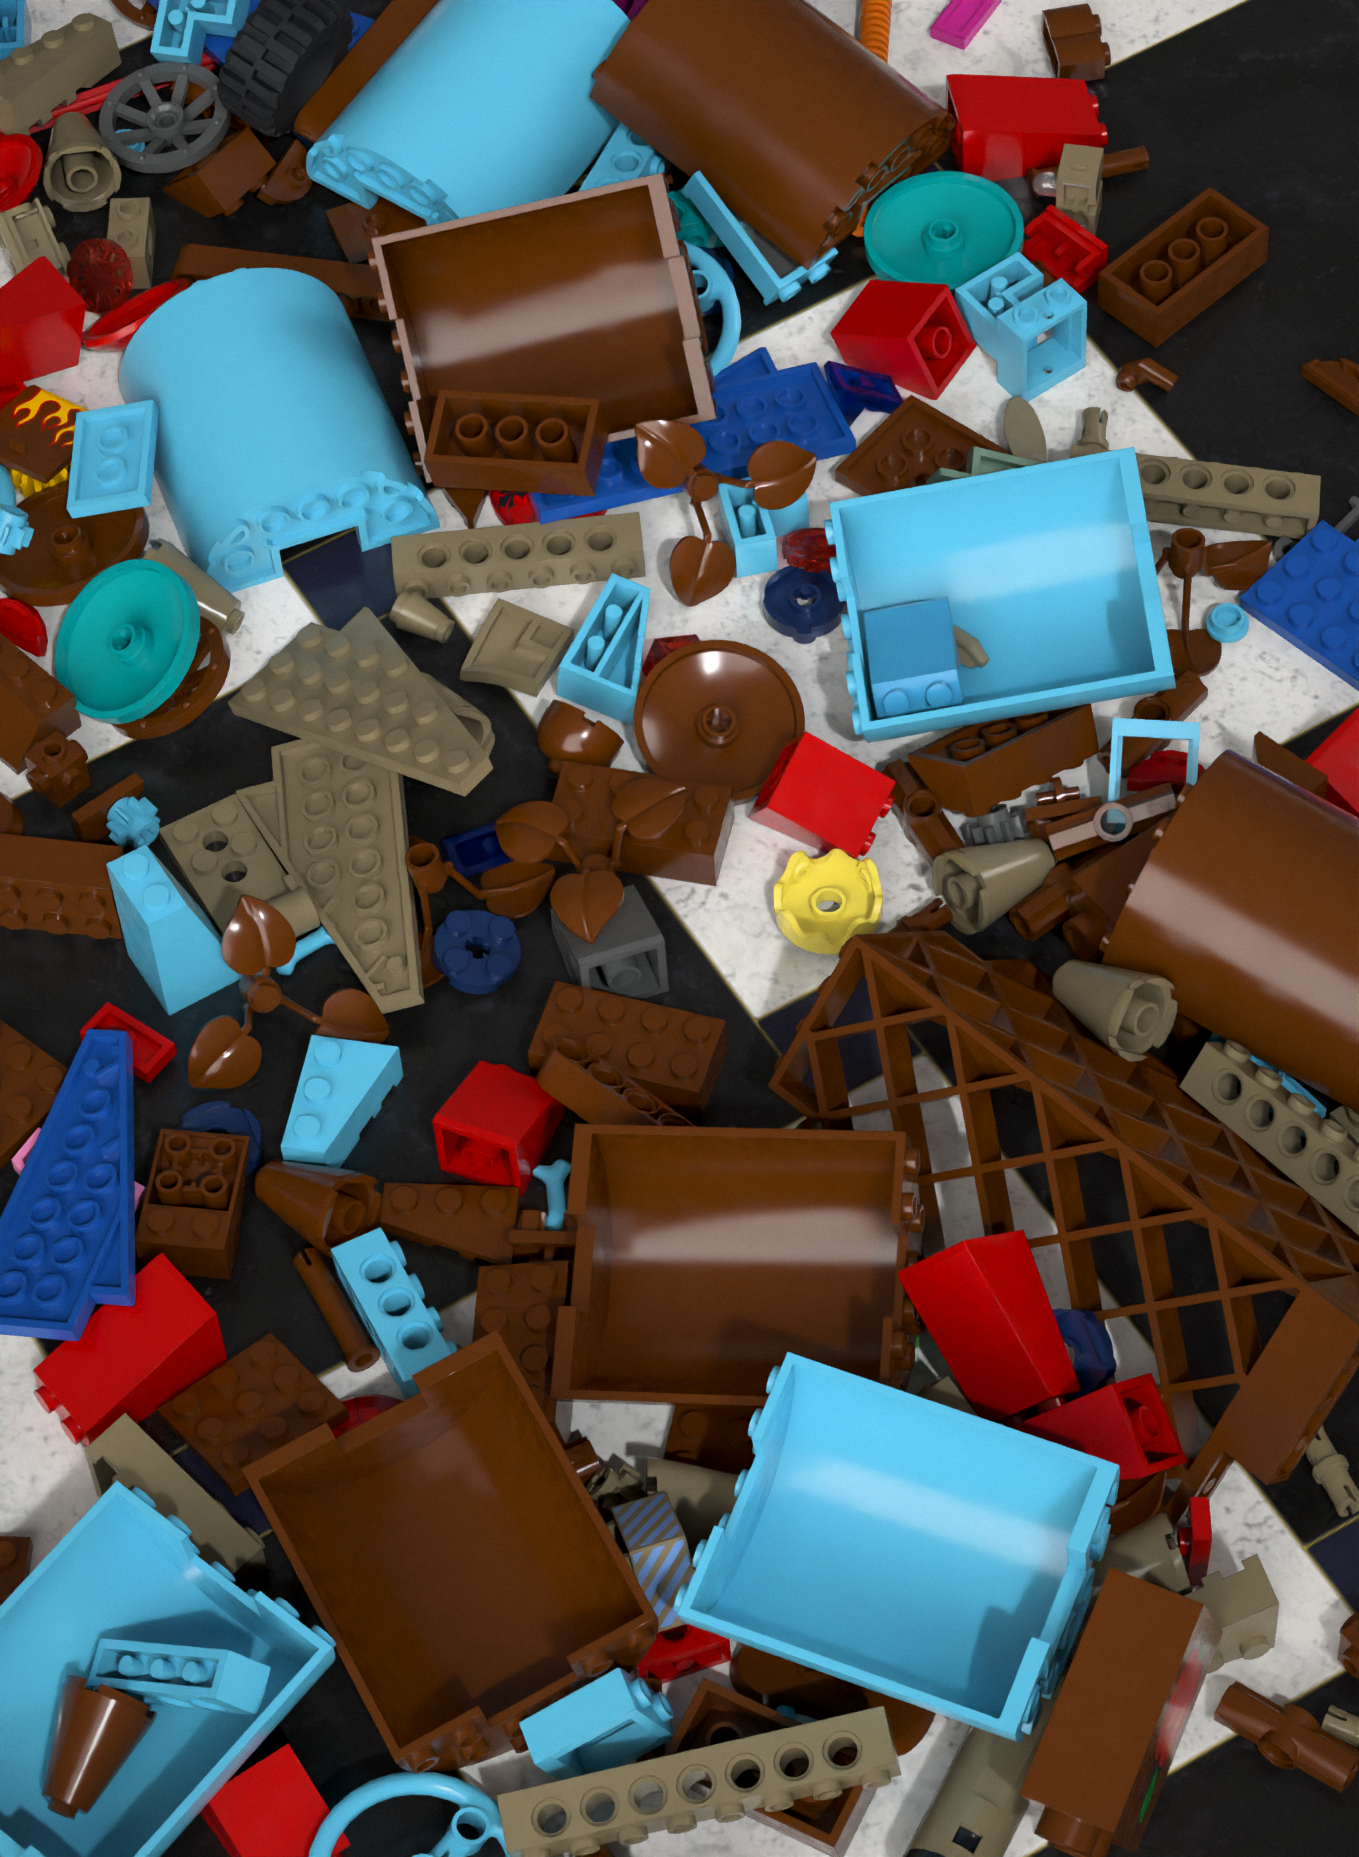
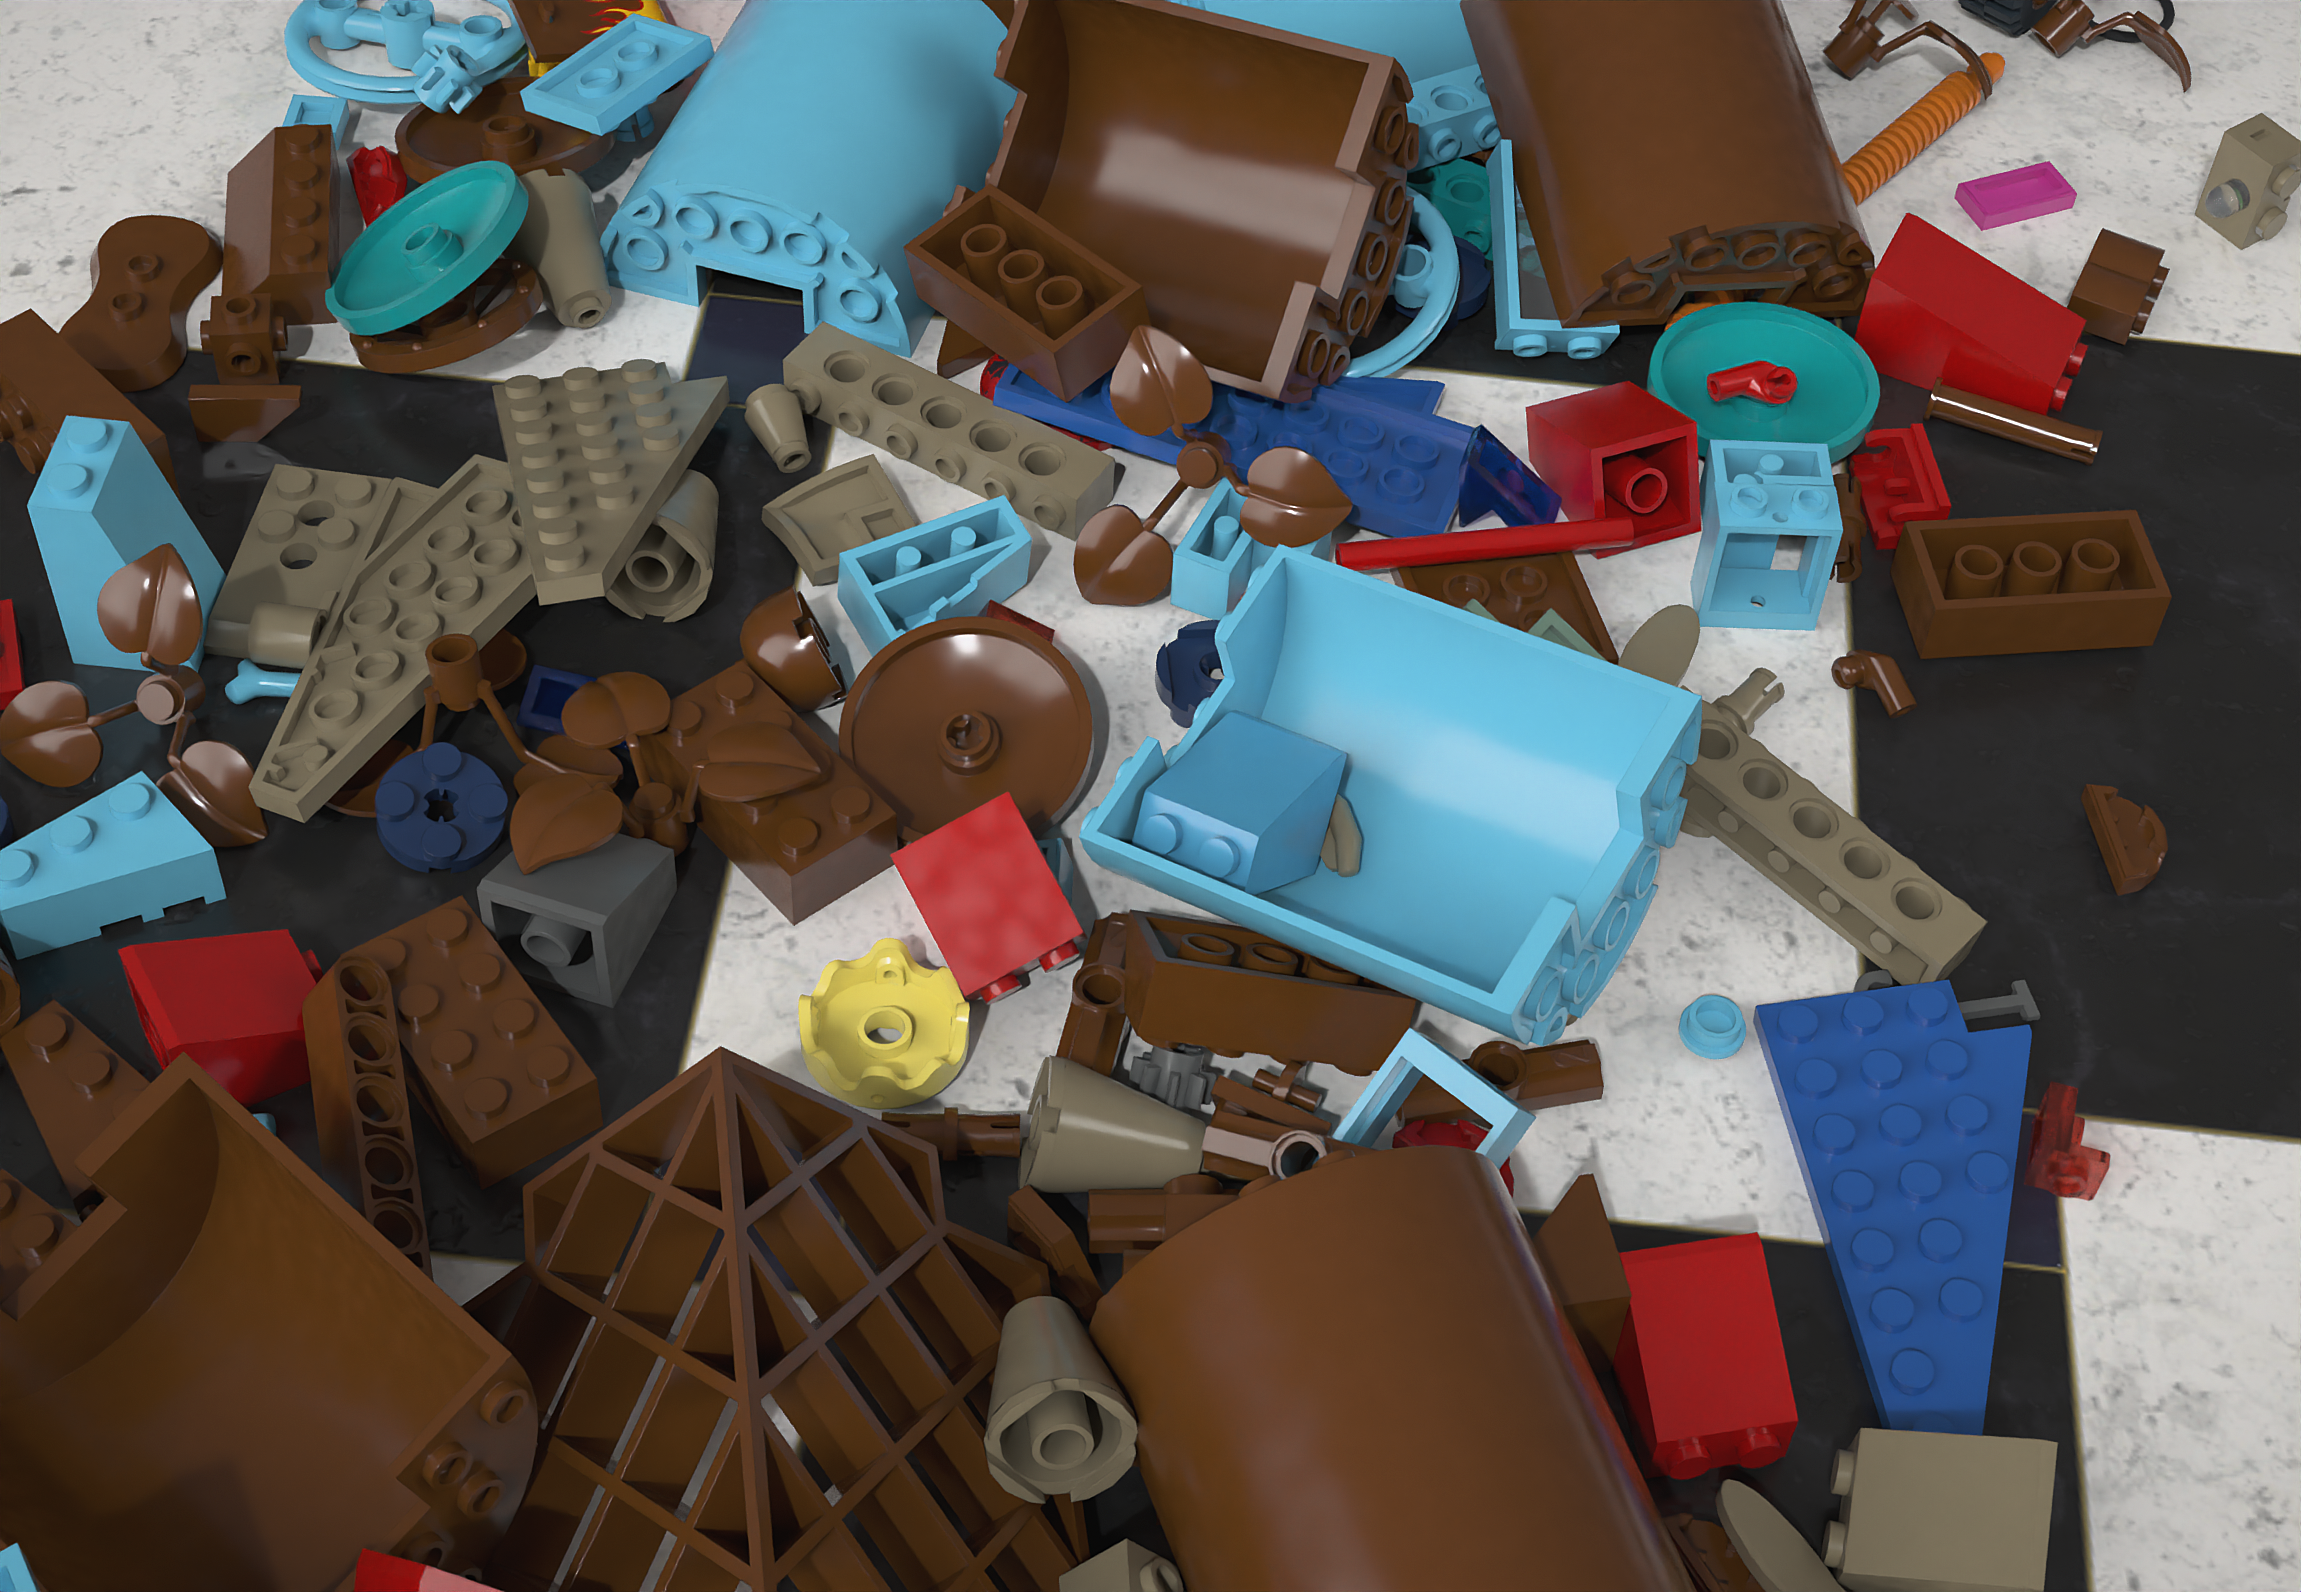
camera: 30 degrees right, 5 degrees down
medium azure gear [106,796,160,849] -> none
dark tan piece [1033,143,1104,236] -> none
reddish brown plant [1155,528,1272,677] -> none
none -> reddish brown tile [1007,1184,1104,1323]
none -> red piece [1335,516,1634,572]
none -> red arm [1707,360,1798,405]

